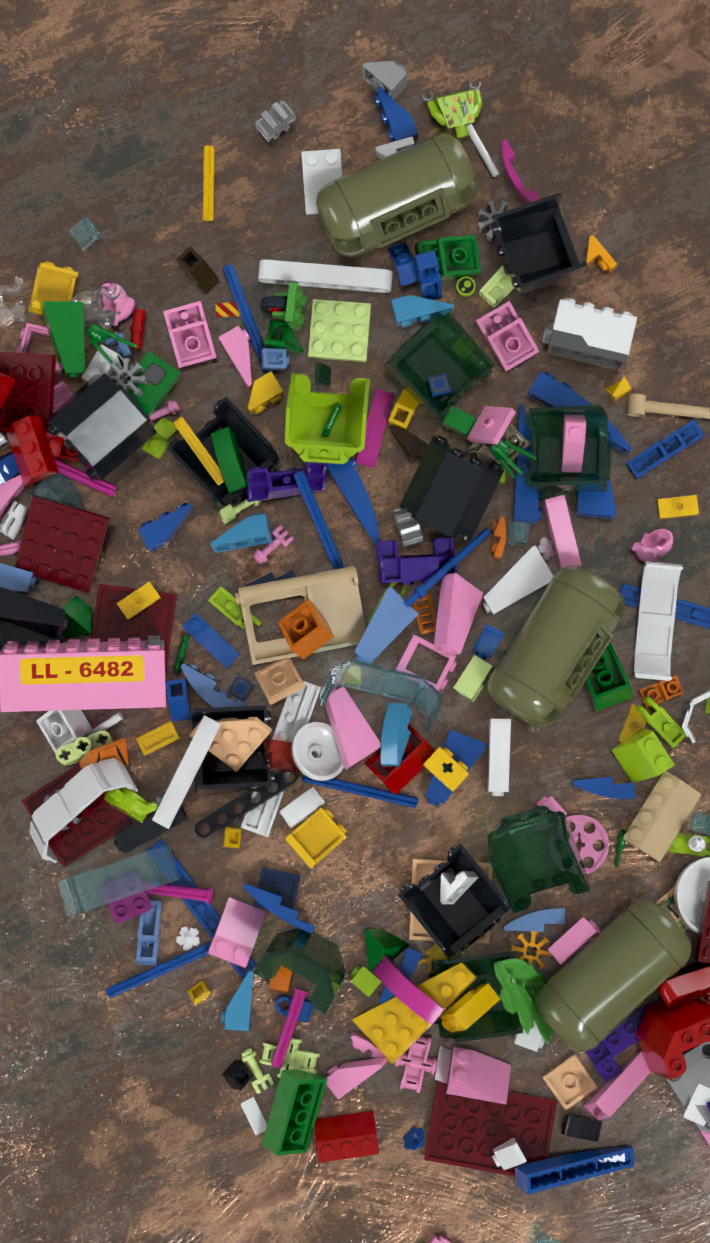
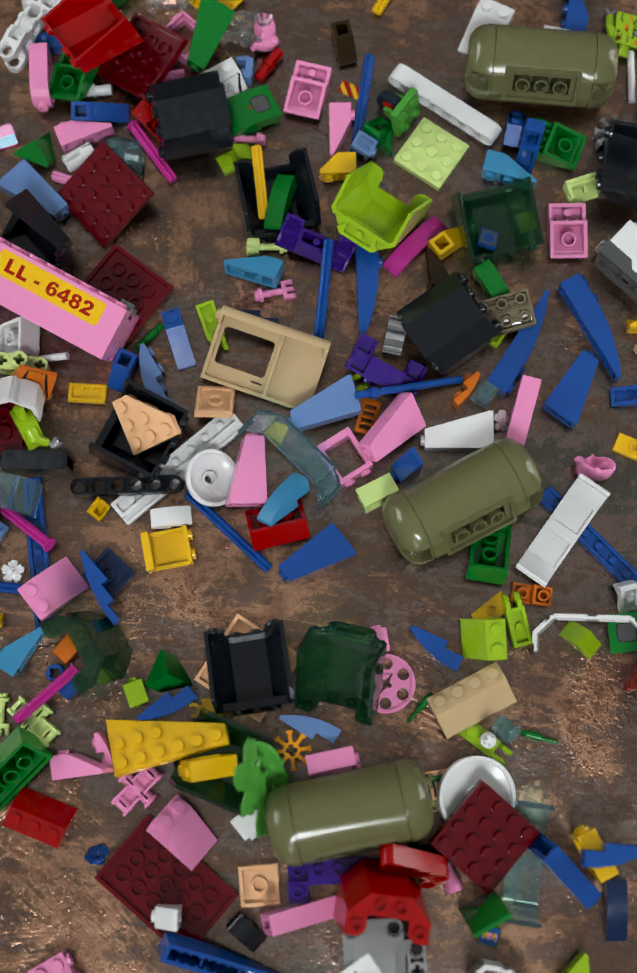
camera: 30 degrees right, 5 degrees down
red slope [6,416,59,486] -> none
green slope [61,595,92,638] -> none
green plant [87,324,137,364] -> none
light grey gear [106,358,147,397] -> none
yellow plate [117,581,161,620] -> none
blue slope [138,503,194,552] -> none
white sticker [152,716,221,829] -> none
tile [227,675,255,702] -> none
clear red piece [263,738,300,773] -> none
orange slope [278,599,335,660] -> none
clear green slope [315,363,331,386] -> none
green wheel [322,404,342,437] -> none
dark pink slope [373,956,445,1025] -> none
yellow brick [423,747,469,792] -> none
white sticker [435,1046,452,1084] -> none
white slope [440,871,478,904] -> none
tile [456,276,476,297] -> none
bright pink plate [467,406,516,444] -> none
white slope [487,719,511,796] -> none
green plant [490,439,537,479] -> none
clear green windscreen [525,405,611,492] -> none
bright pink slope [561,414,586,473] -> none

